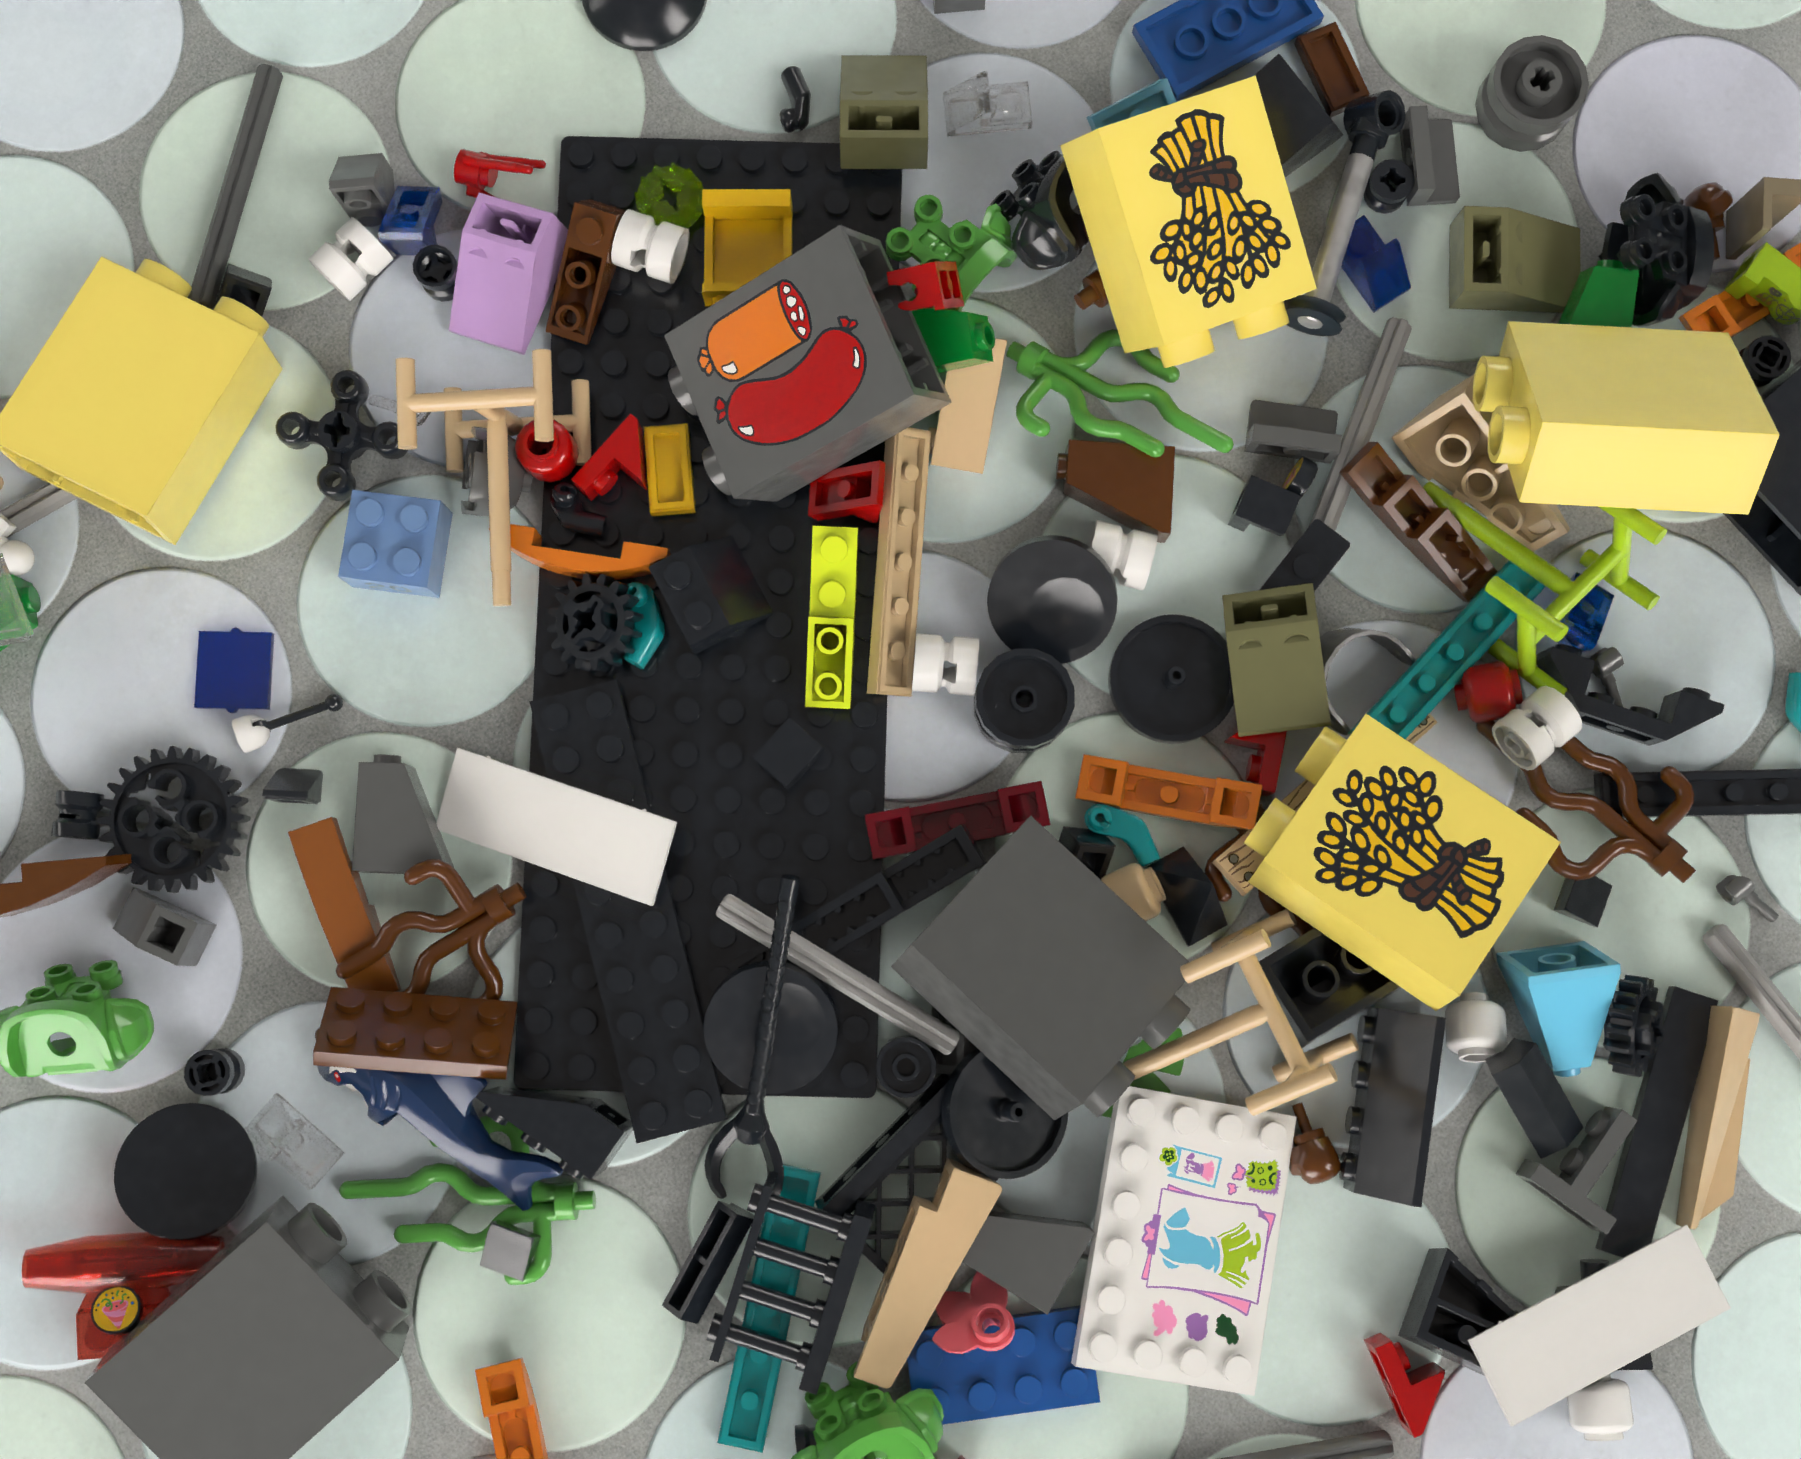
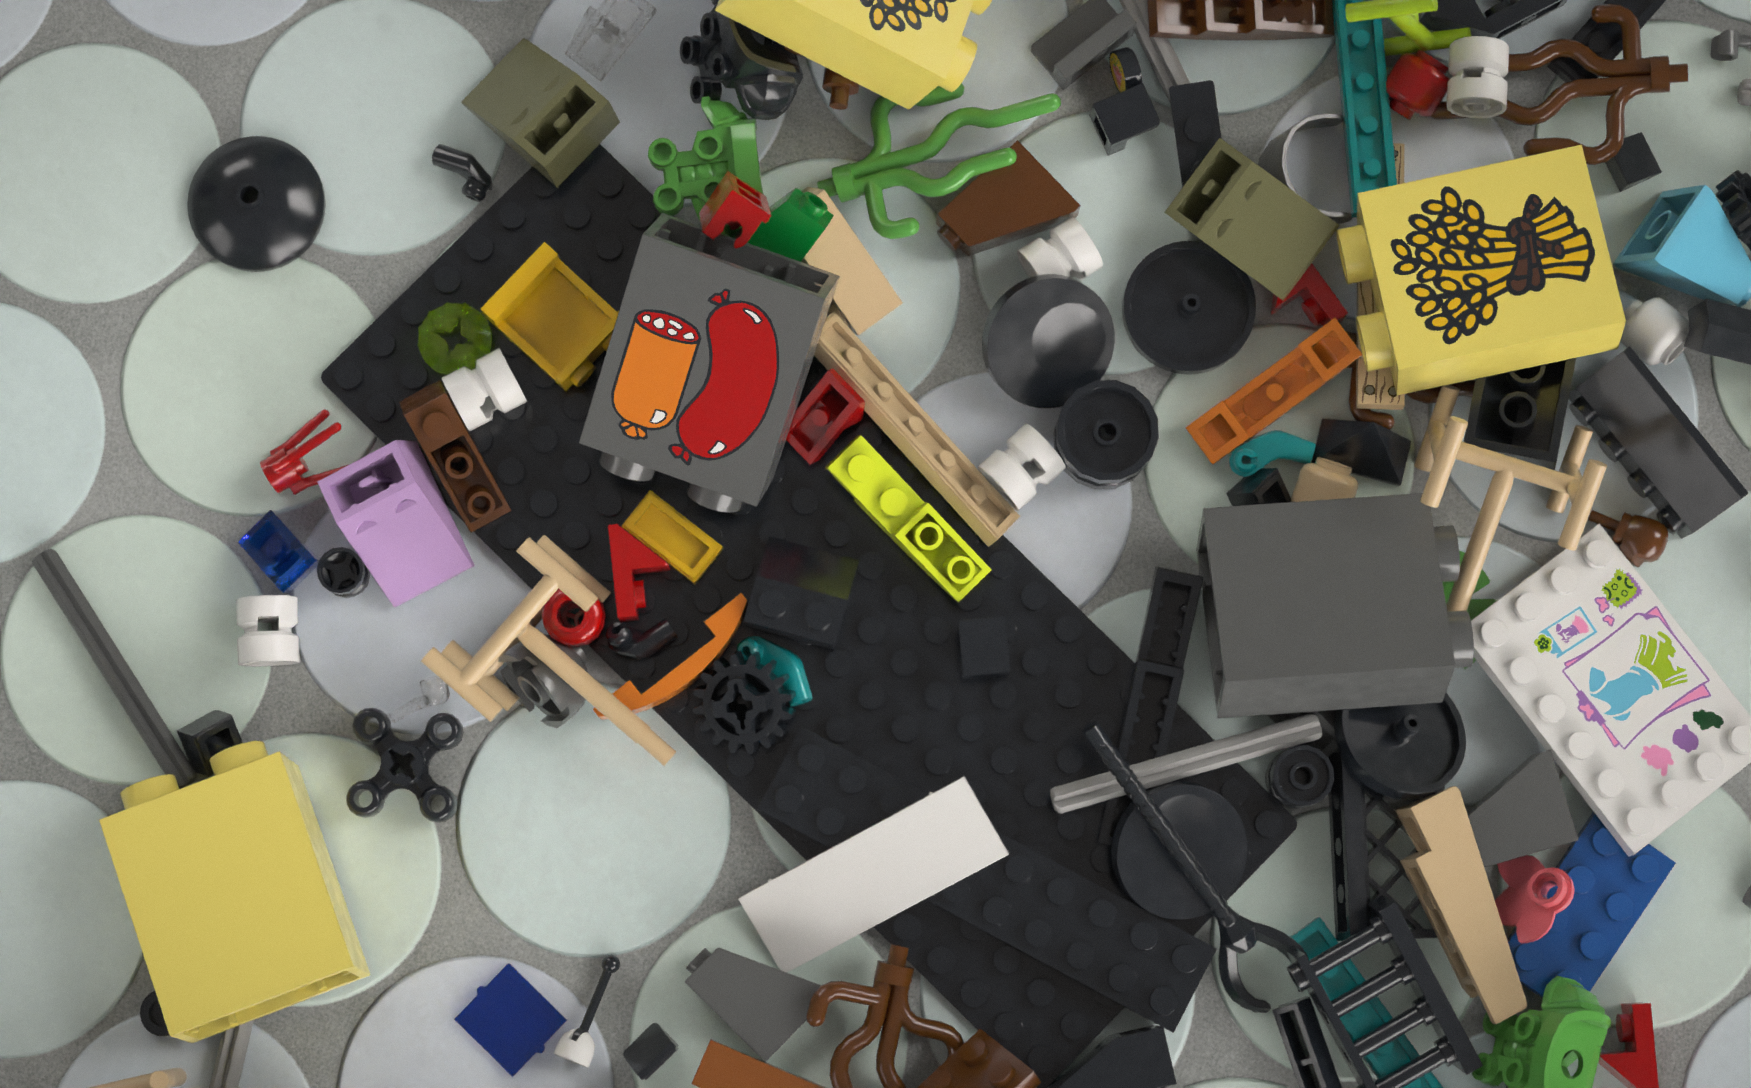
camera: 50 degrees left, 0 degrees up
dark grey slope [329,153,397,227] -> none
medium blue brick [338,490,453,598] -> none
dark red slope [865,781,1051,860] -> none

